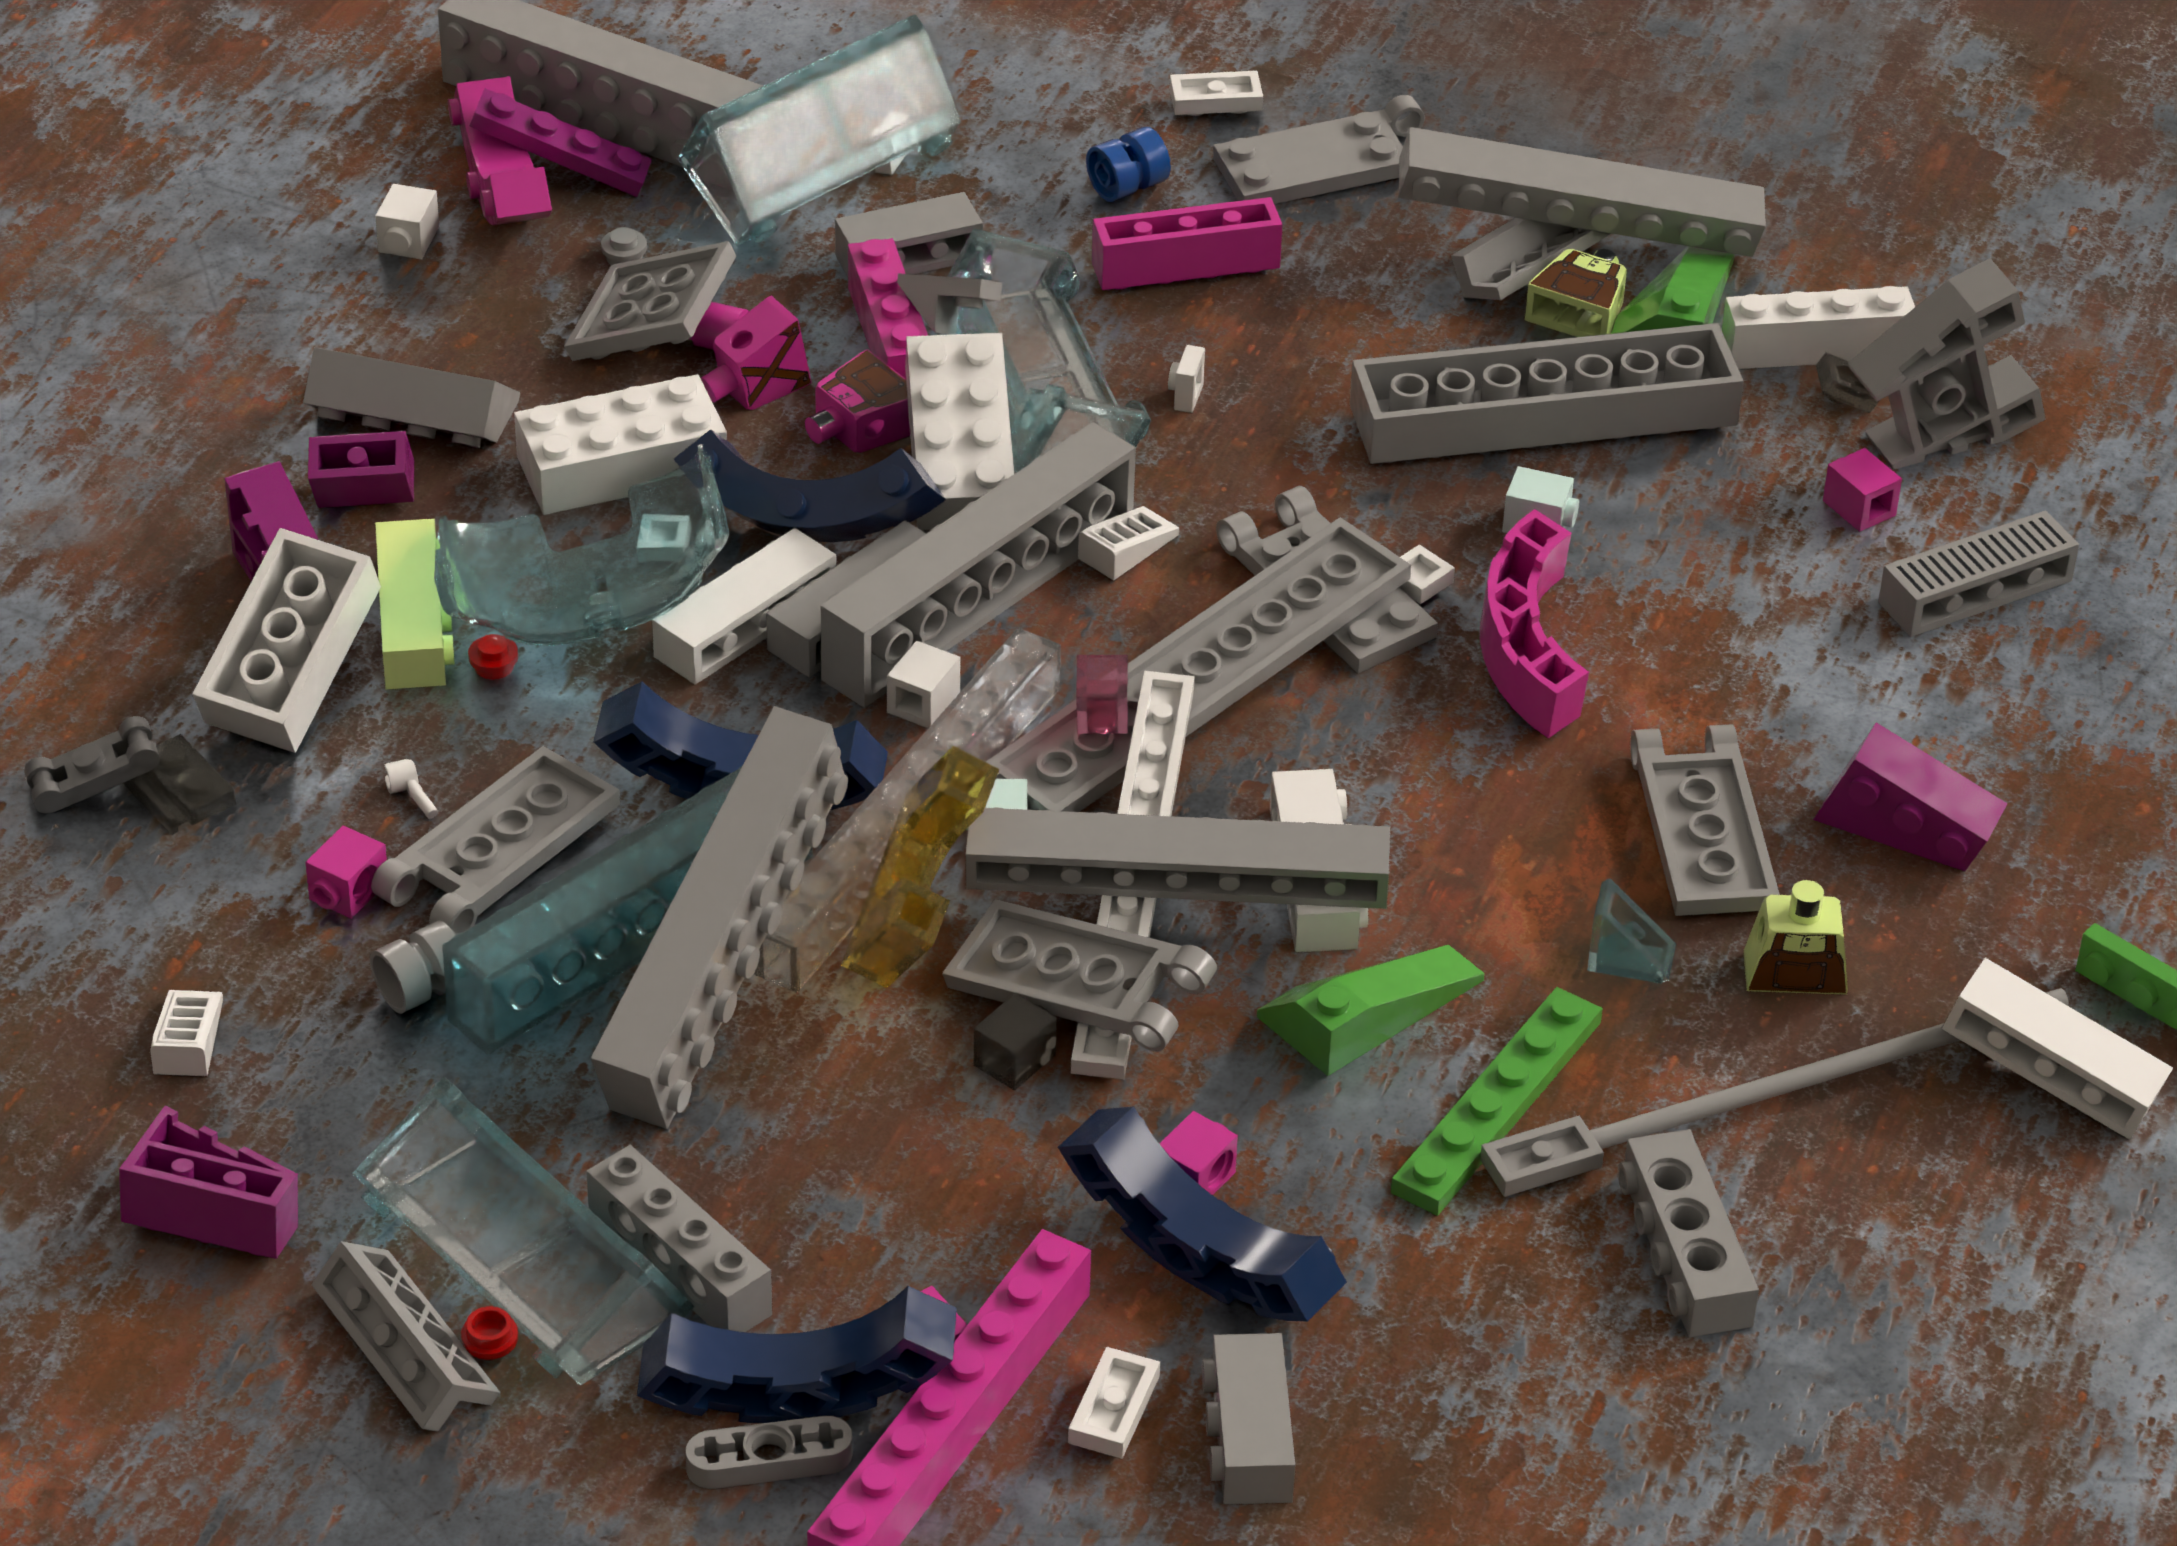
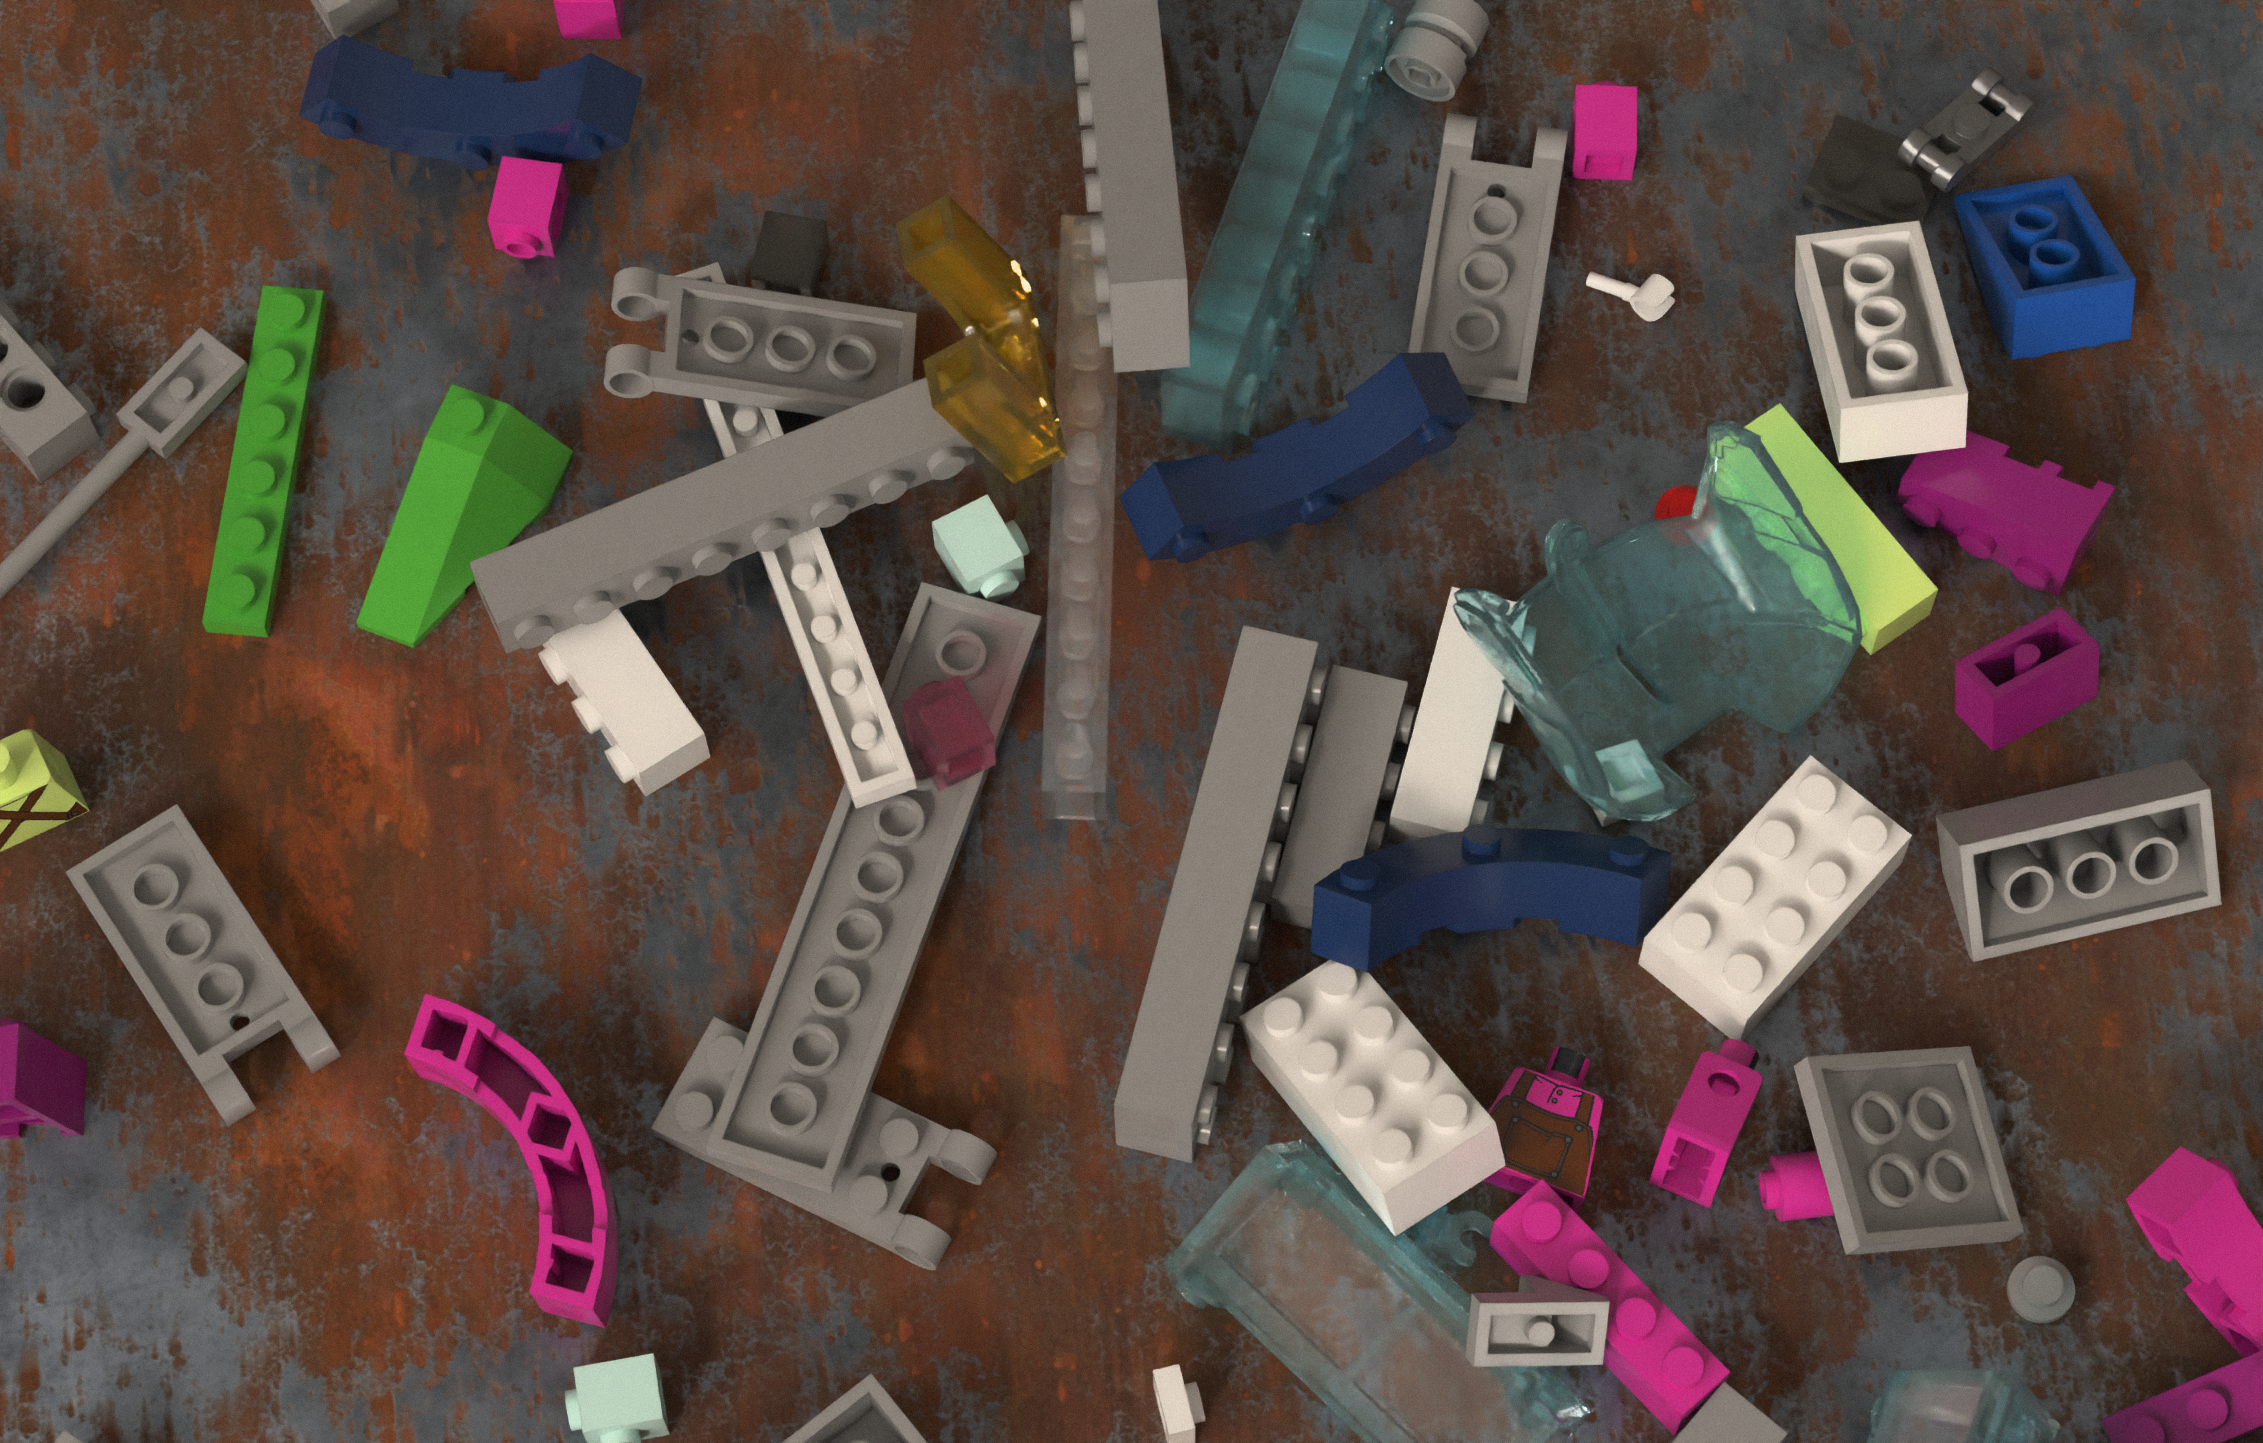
camera: 155 degrees right, 25 degrees up
white brick [887,641,960,729] -> none
white slope [1078,506,1179,580] -> none
white plate [1400,545,1455,604] -> none
clear light blue slope [1587,878,1676,984] -> none
none -> blue slope [1954,175,2136,360]

